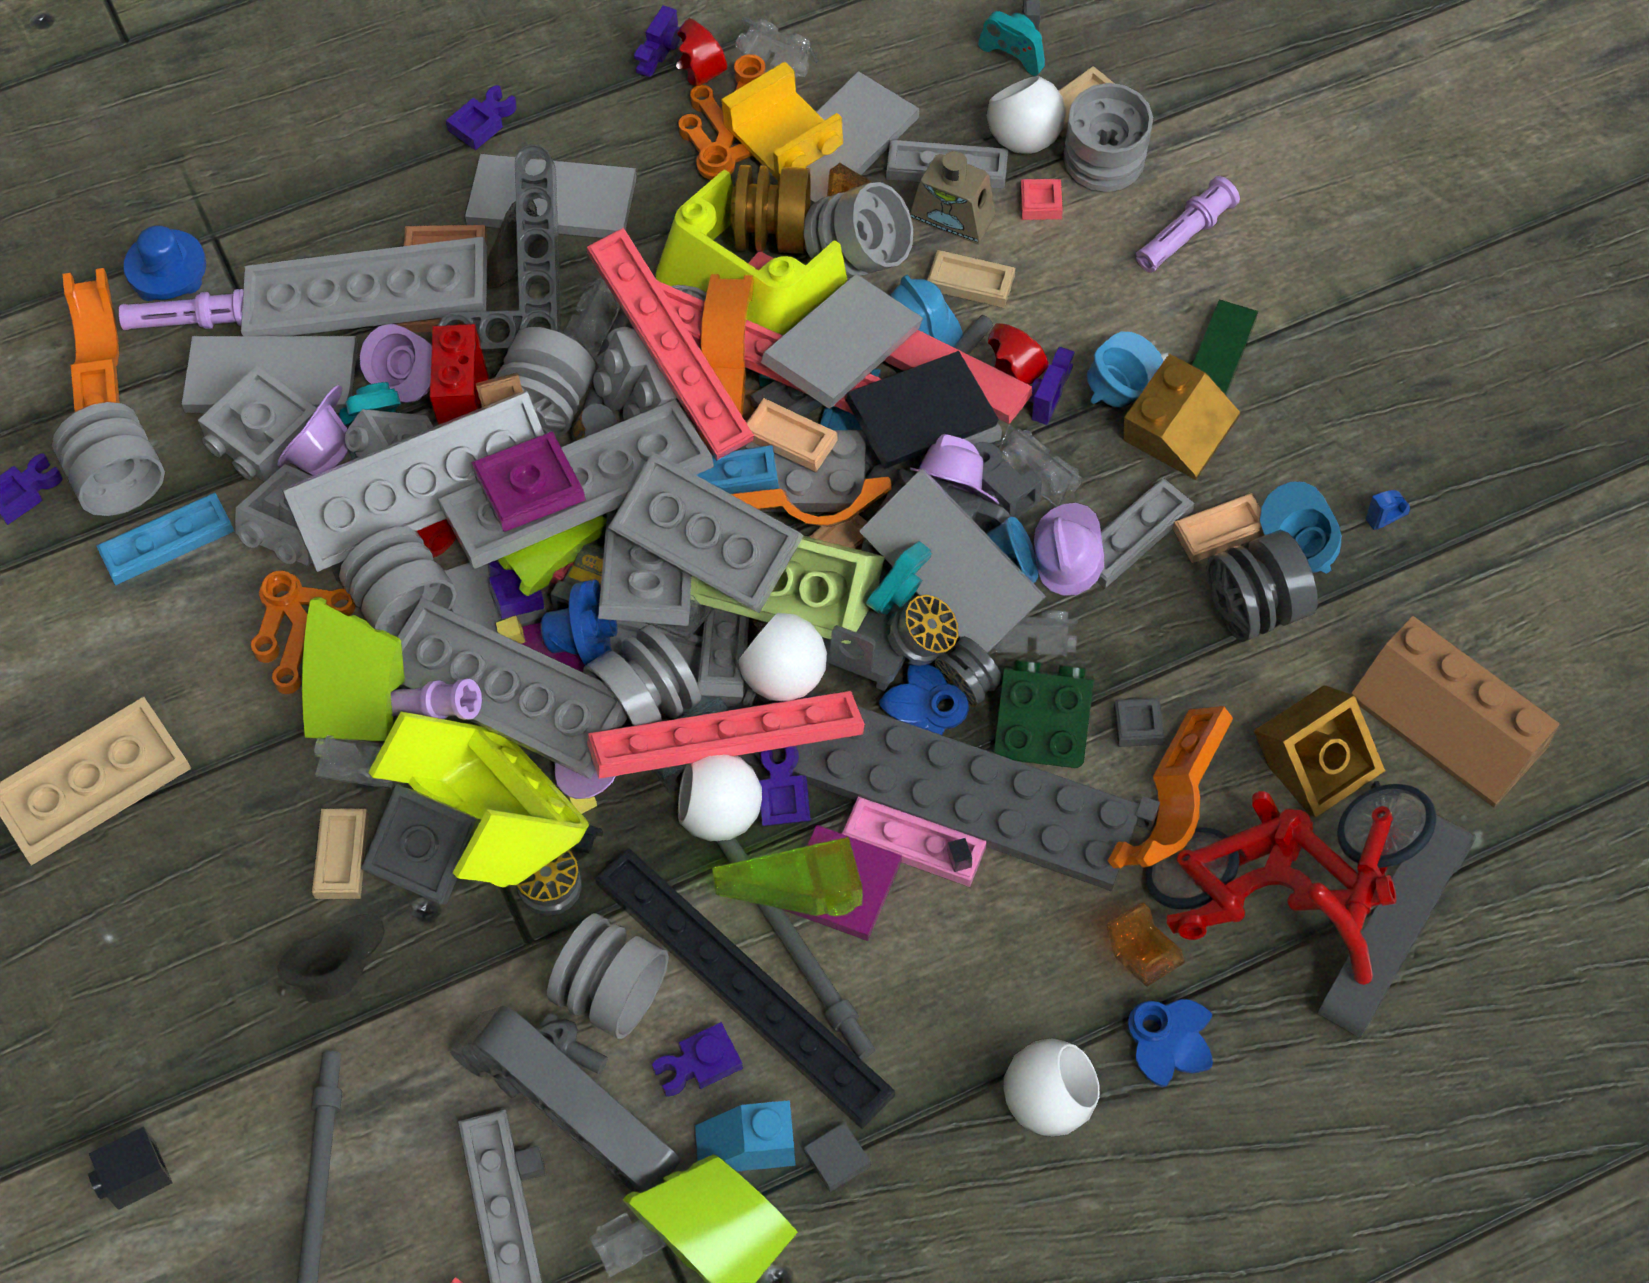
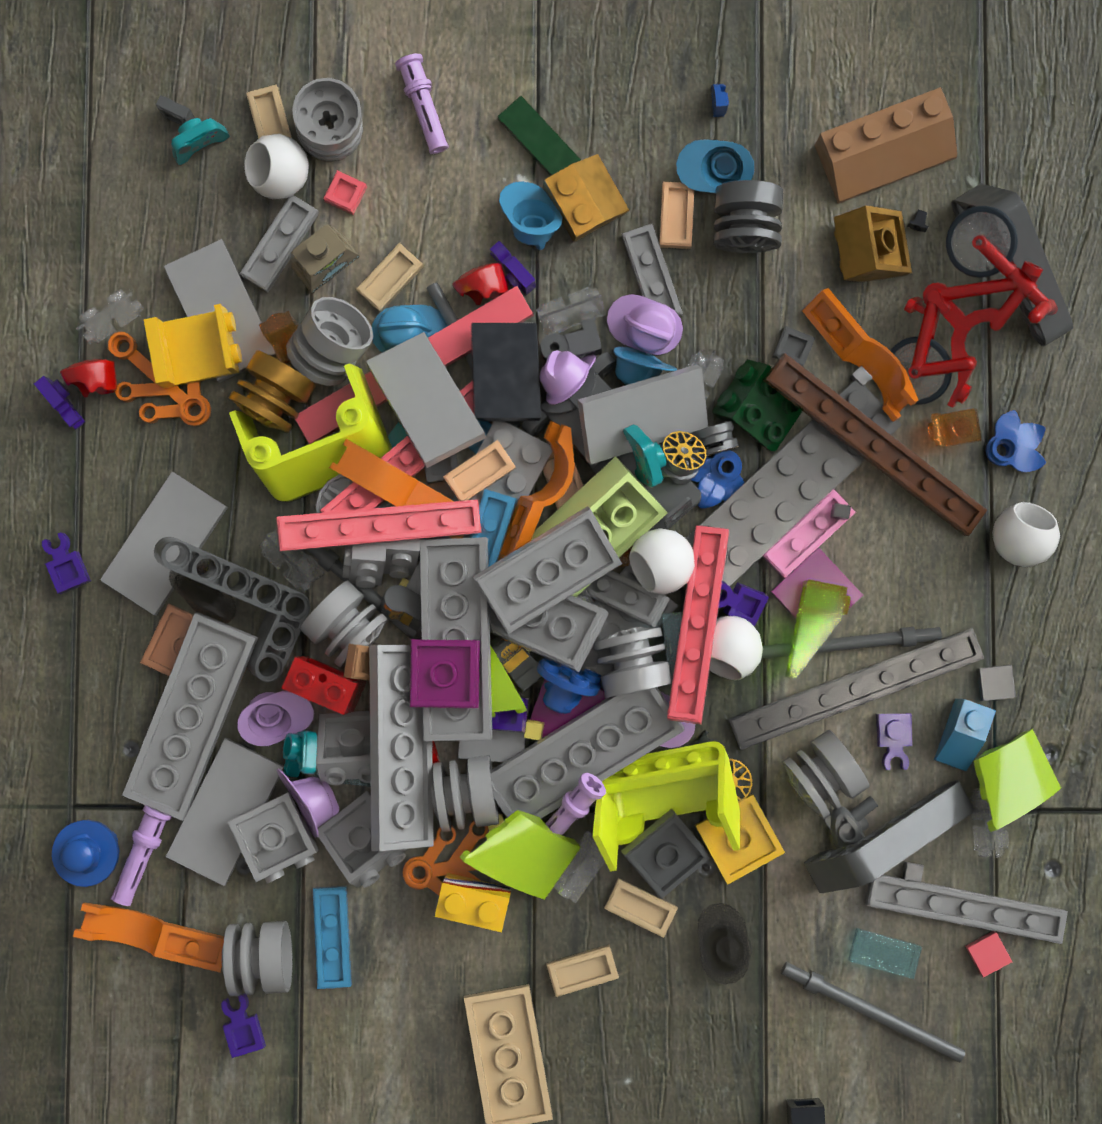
camera: 65 degrees left, 25 degrees up
none -> yellow panel [435,873,511,933]
none -> tan tile [546,945,619,997]
none -> yellow plate [695,794,785,885]
none -> reddish brown tile [763,353,987,536]
none -> clear light blue tile [848,928,922,979]

